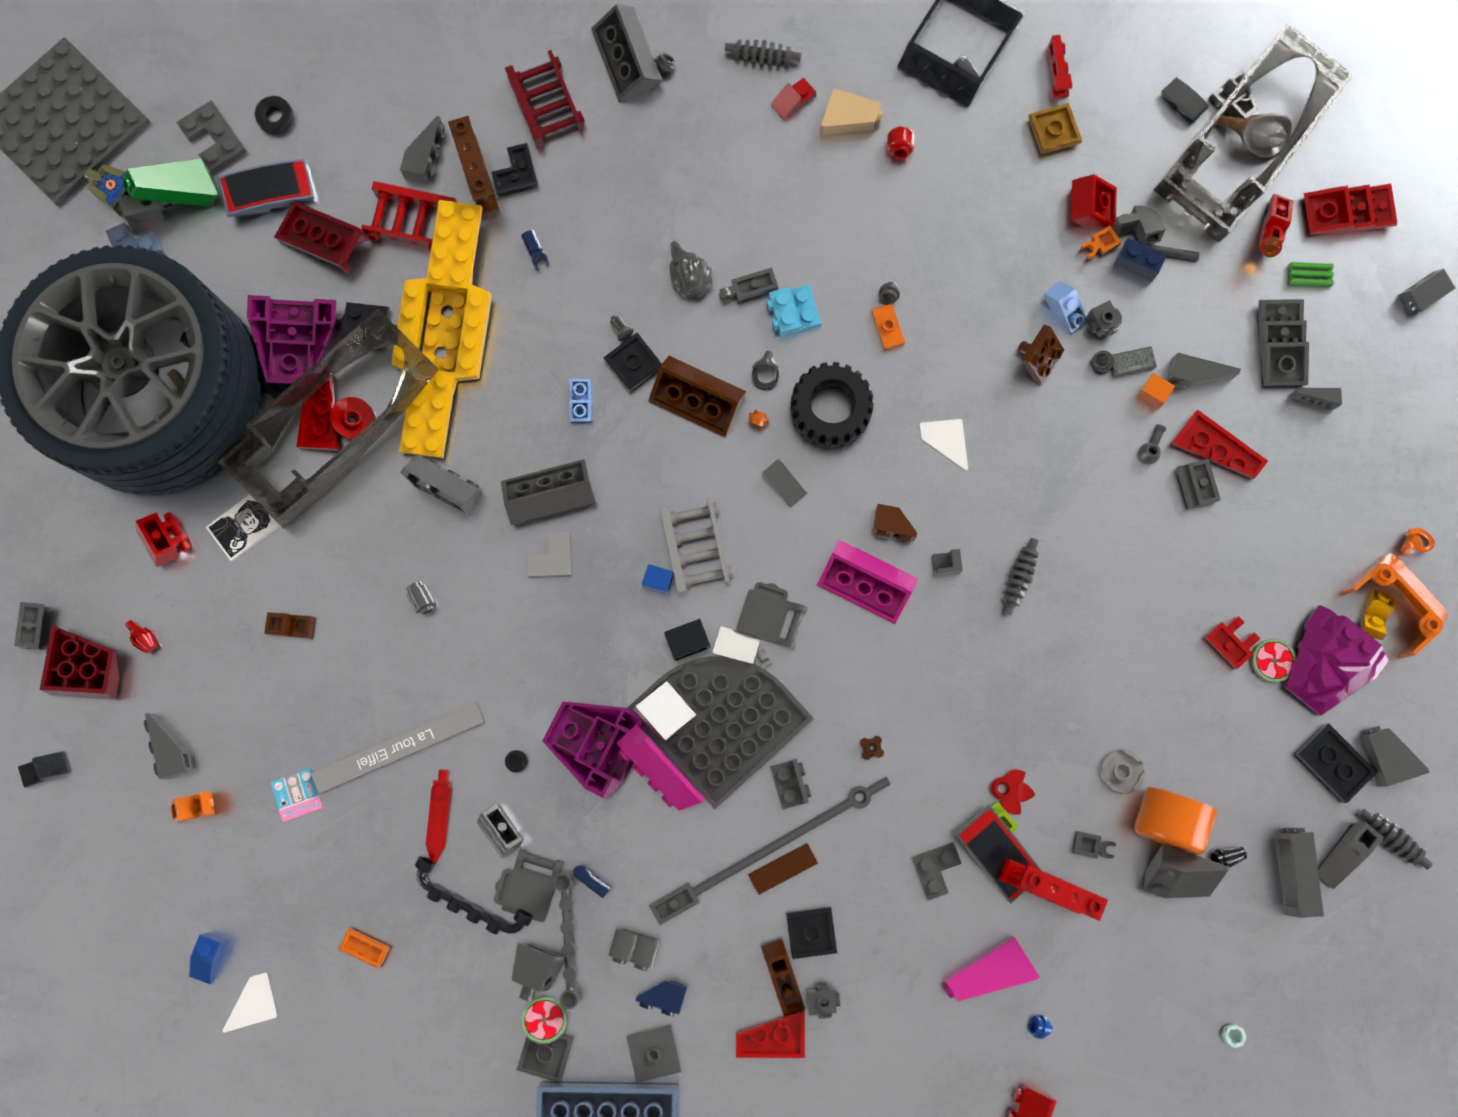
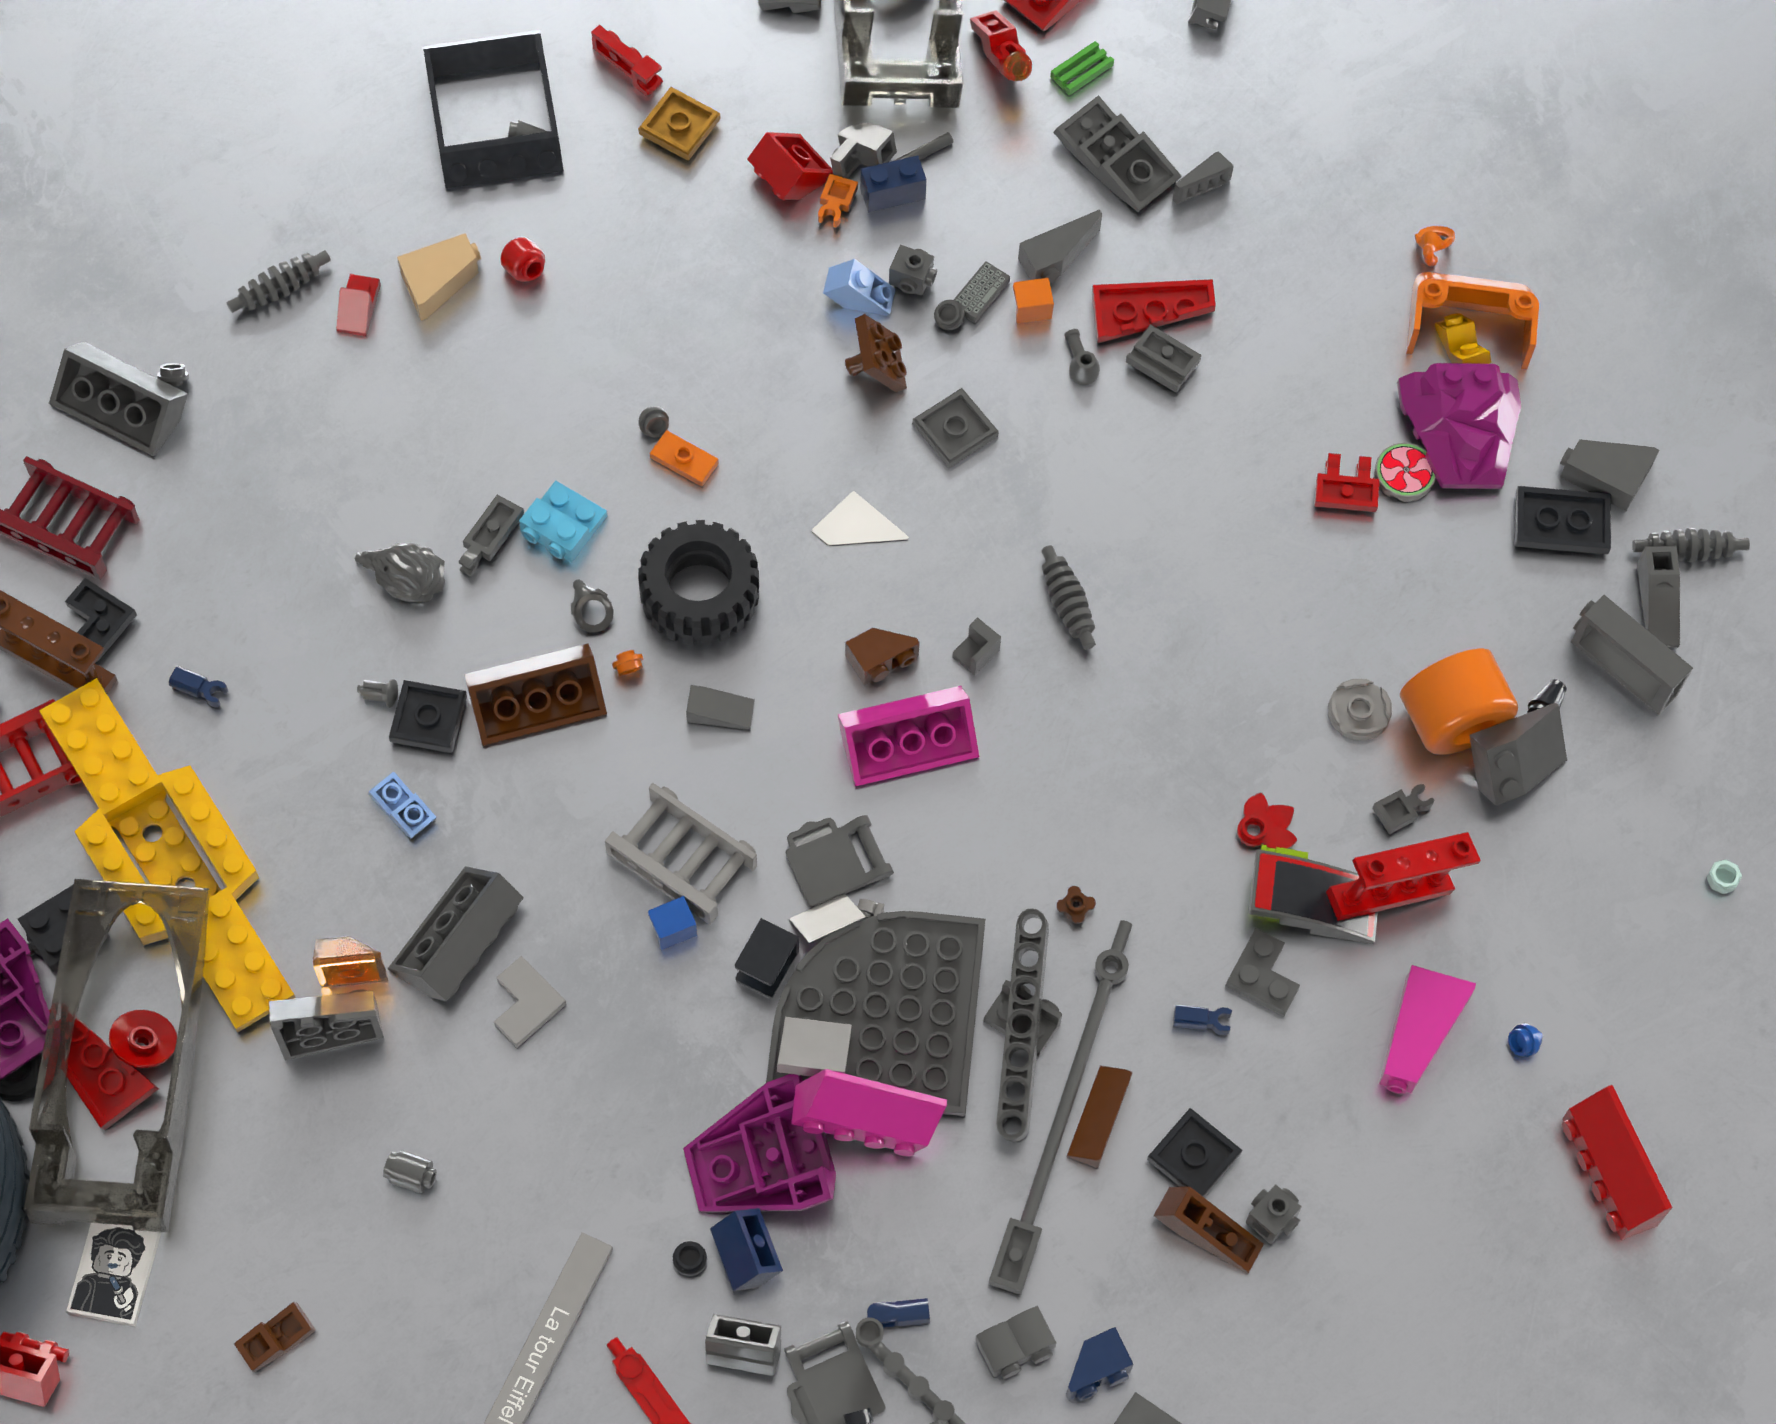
camera: 45 degrees left, 15 degrees down
red wing [736,1010,805,1058] -> none
none -> clear orange slope [313,936,388,988]
none -> dark blue brick [710,1208,783,1291]
none -> dark grey tile [912,388,999,468]
none -> dark grey beam [996,908,1049,1142]
none -> dark blue bar [1173,1004,1232,1035]

